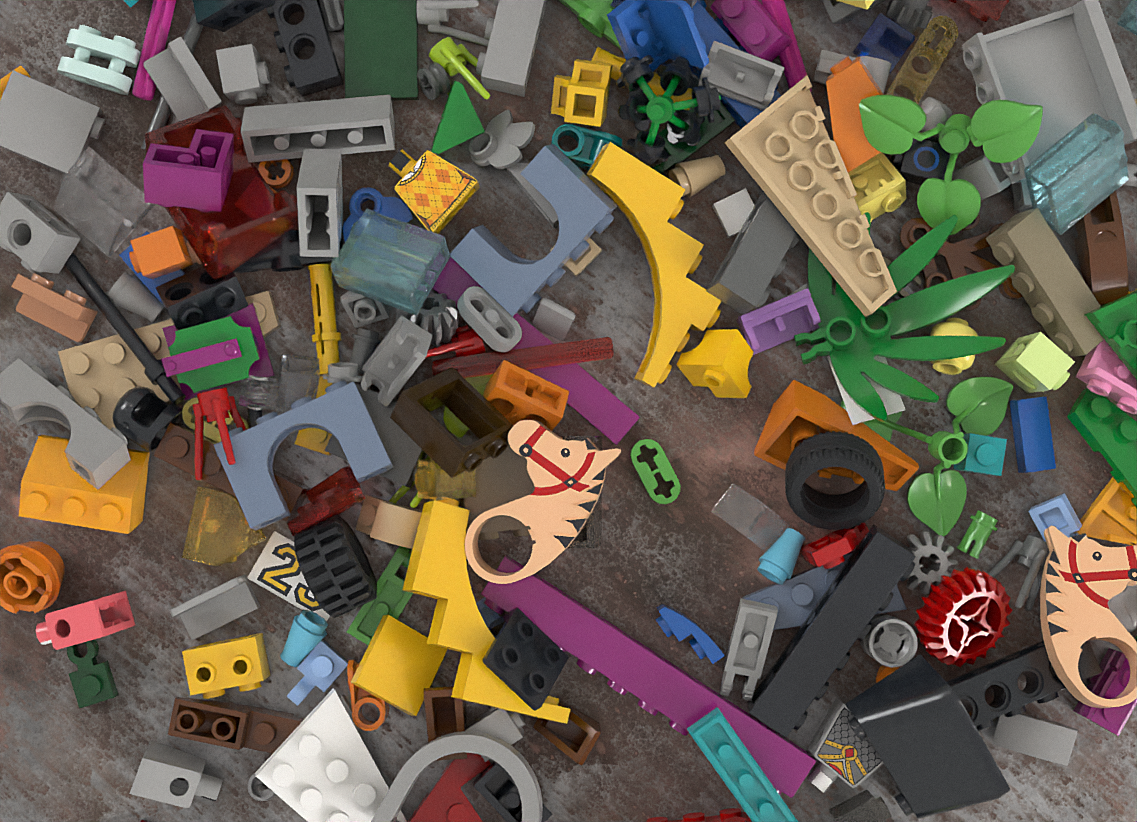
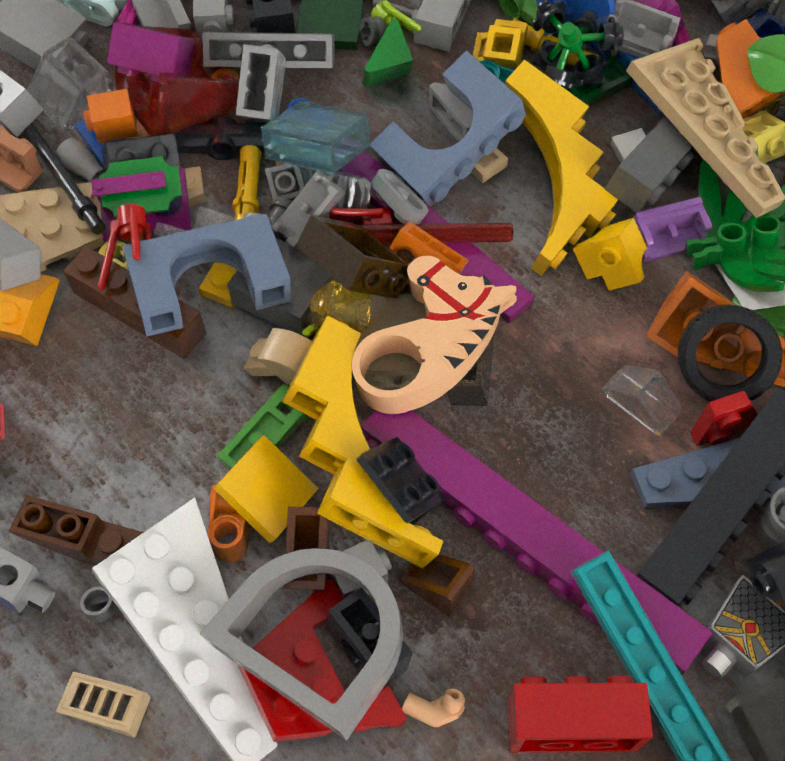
camera: 10 degrees right, 25 degrees down
black helmet [112,386,183,452] -> none
light grey panel [169,575,261,640] -> none
clear yellow slope [182,486,266,566] -> none
yellow brick [182,633,271,699] -> none
sticker [247,531,330,621] -> none
medium azure cone [280,610,328,667] -> none
clear red bracket [286,466,366,536] -> none
light blue plate [287,639,348,706] -> none
black tyre [294,515,377,618] -> none
torso [389,149,480,239] -> none
light grey plate [469,109,535,169] -> none
light grey slope [533,298,576,341] -> none
bright green beam [630,439,681,504] -> none
blue slope [655,604,725,664] -> none
tan cone [668,155,725,198] -> none
light grey hinge [720,598,778,701] -> none
medium azure cone [757,528,805,585] -> none

